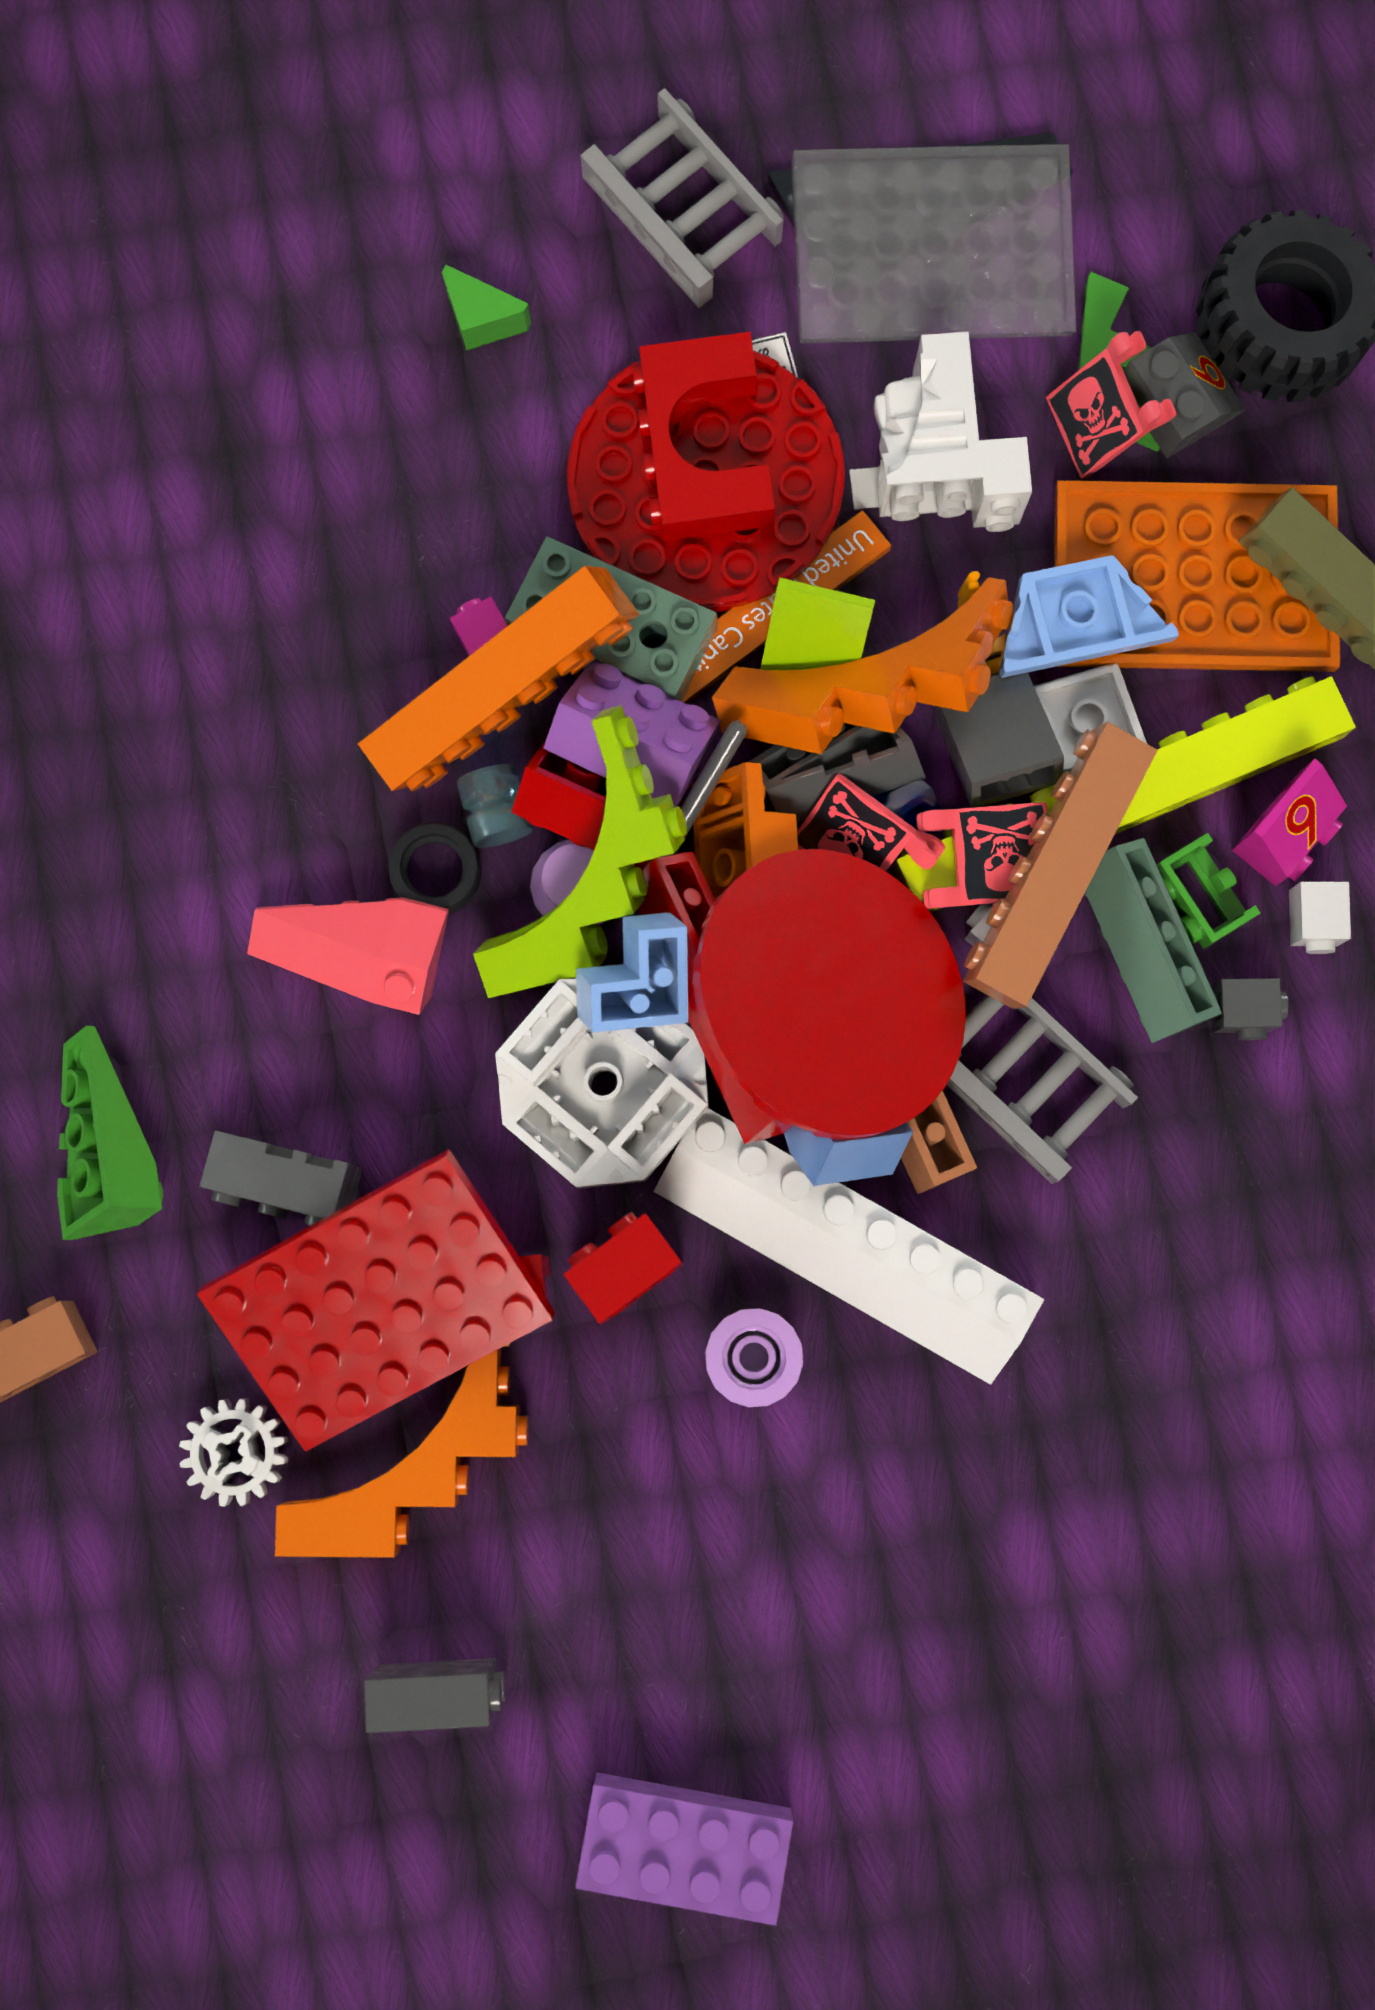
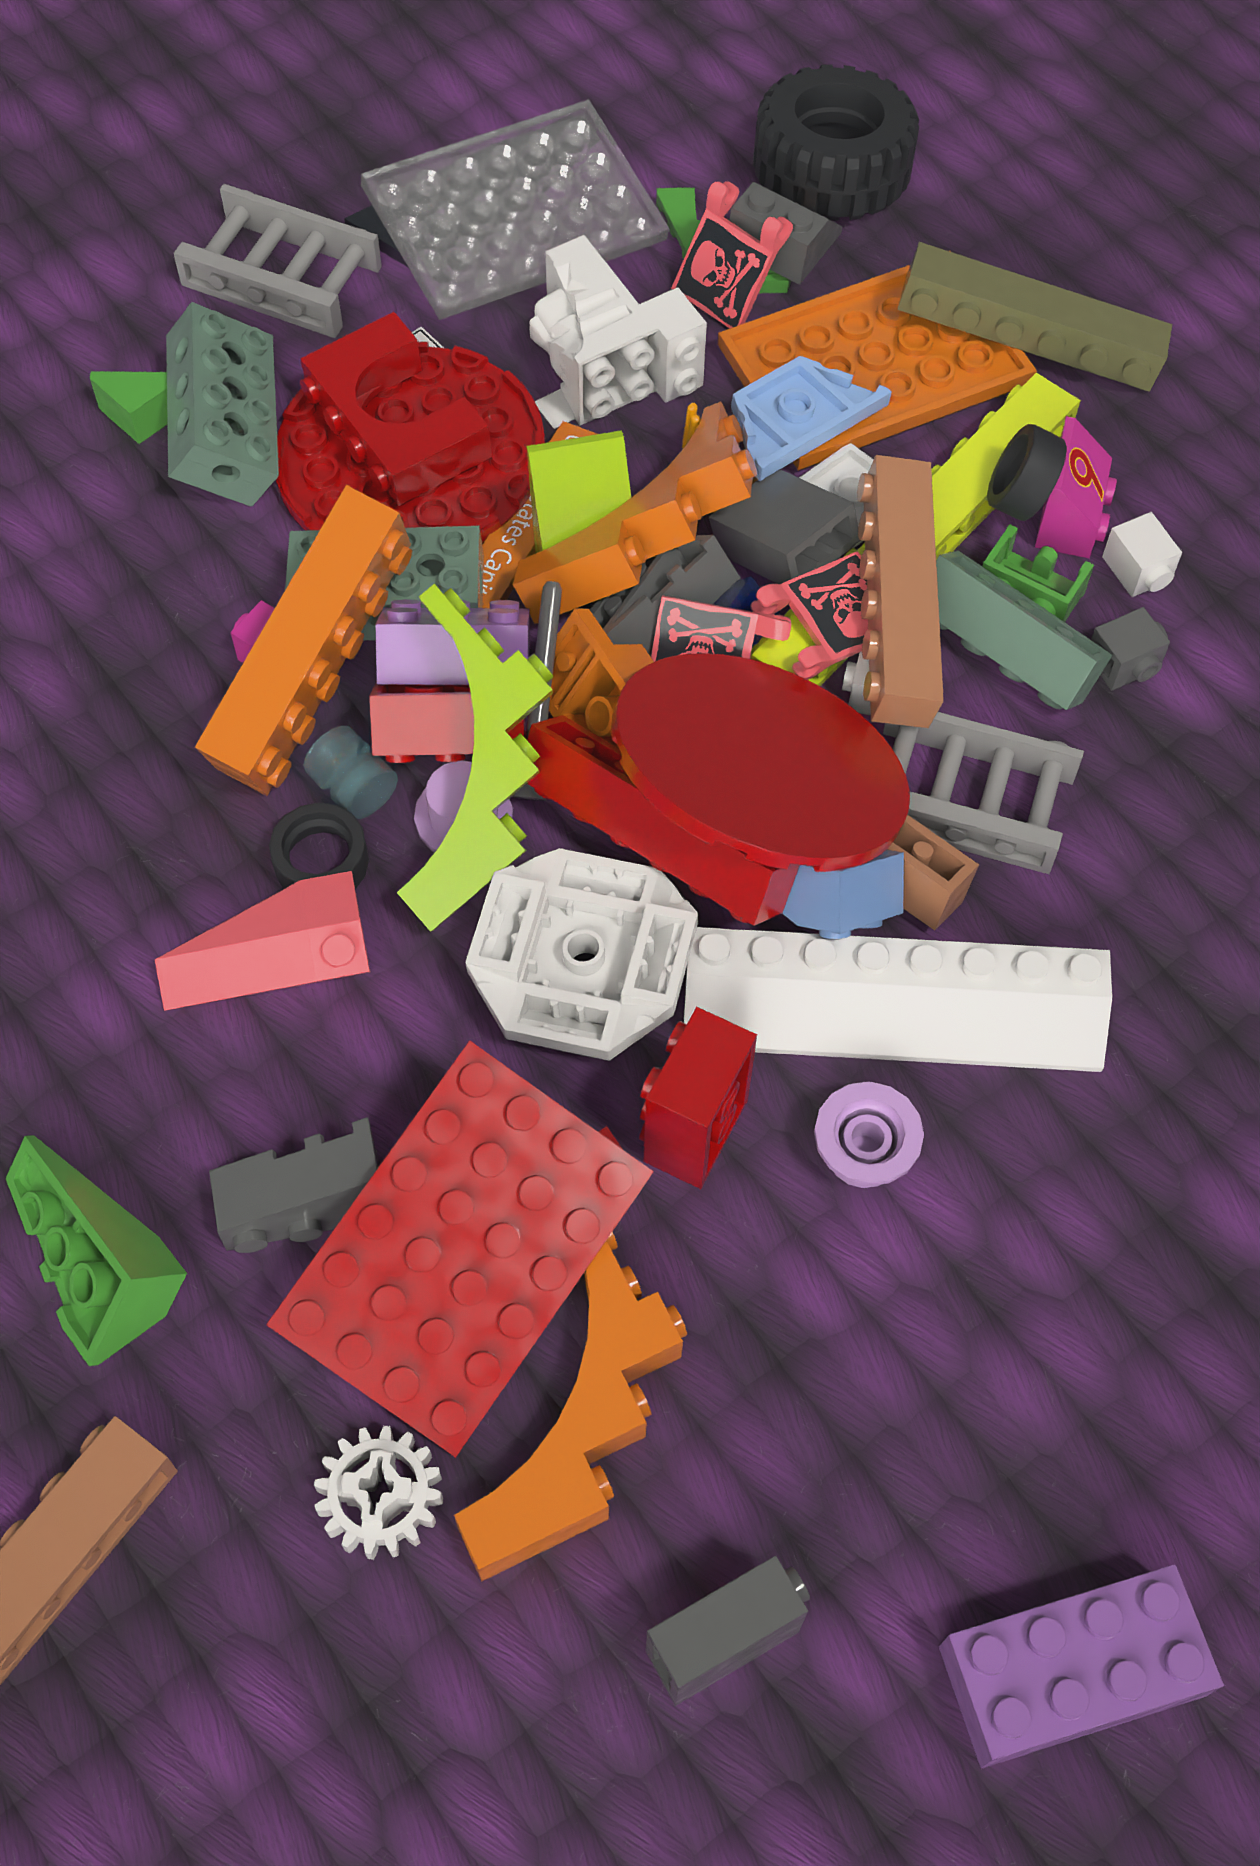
camera: 30 degrees left, 20 degrees down
light blue brick [576,912,688,1033] -> none
none -> sand green brick [166,302,279,507]
none -> black tyre [987,424,1067,521]

